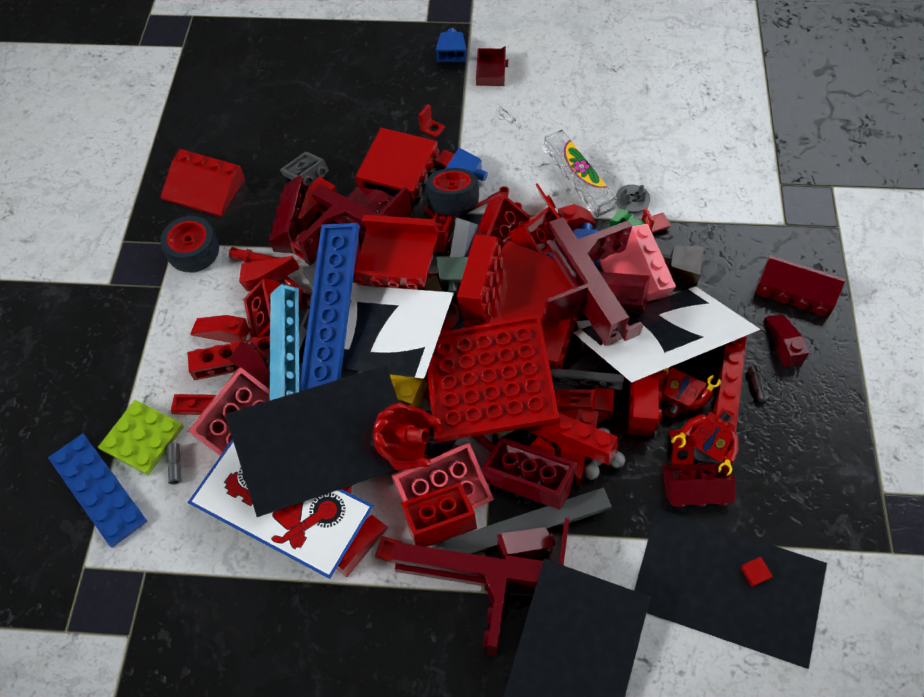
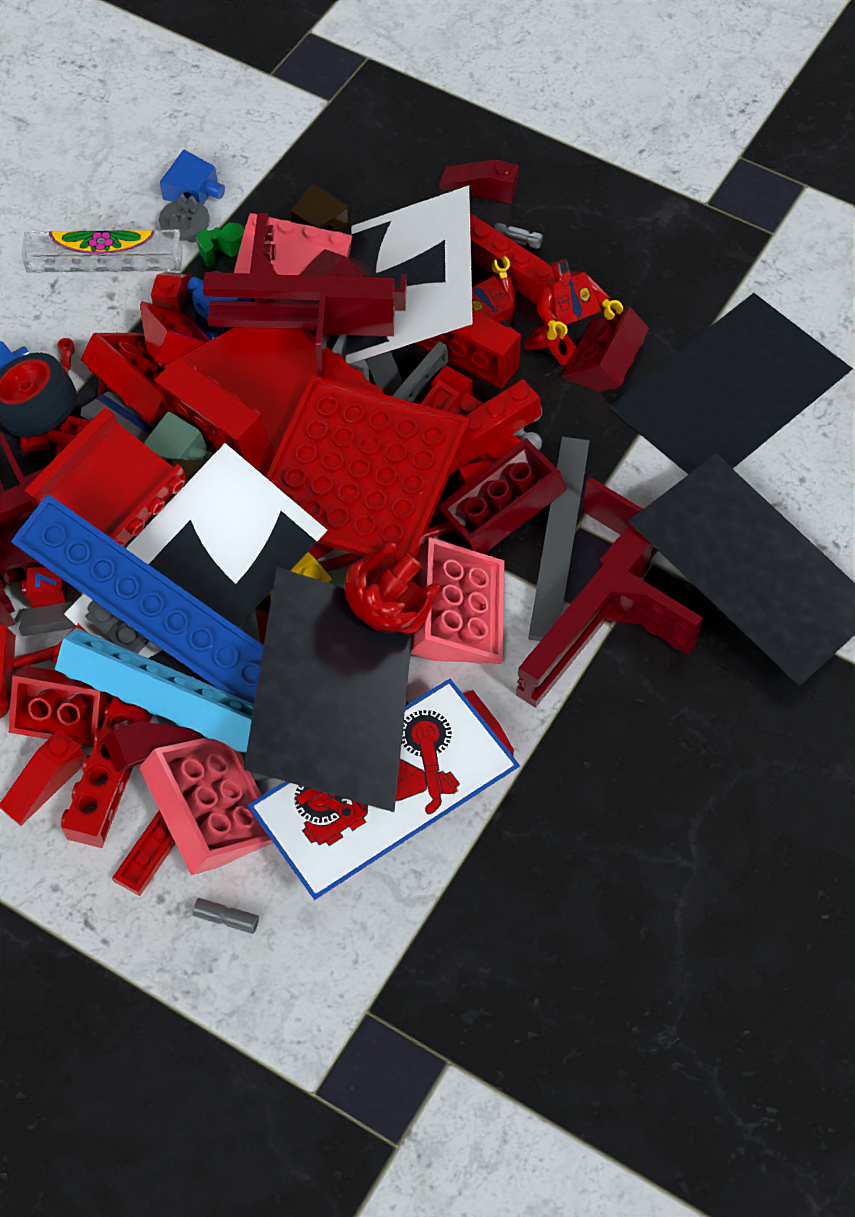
camera: 65 degrees left, 0 degrees up
blue plate [48,434,148,548] -> none
lime plate [98,400,184,476] -> none
red tile [375,536,402,563] -> none
red slope [401,482,477,547] -> none
slope [497,527,555,559] -> none
red piece [535,183,560,219] -> none
bracket [642,208,671,233] -> none
red tile [740,557,773,587] -> none
dark red slope [755,255,846,317] -> none
none -> blue torso [160,149,225,205]

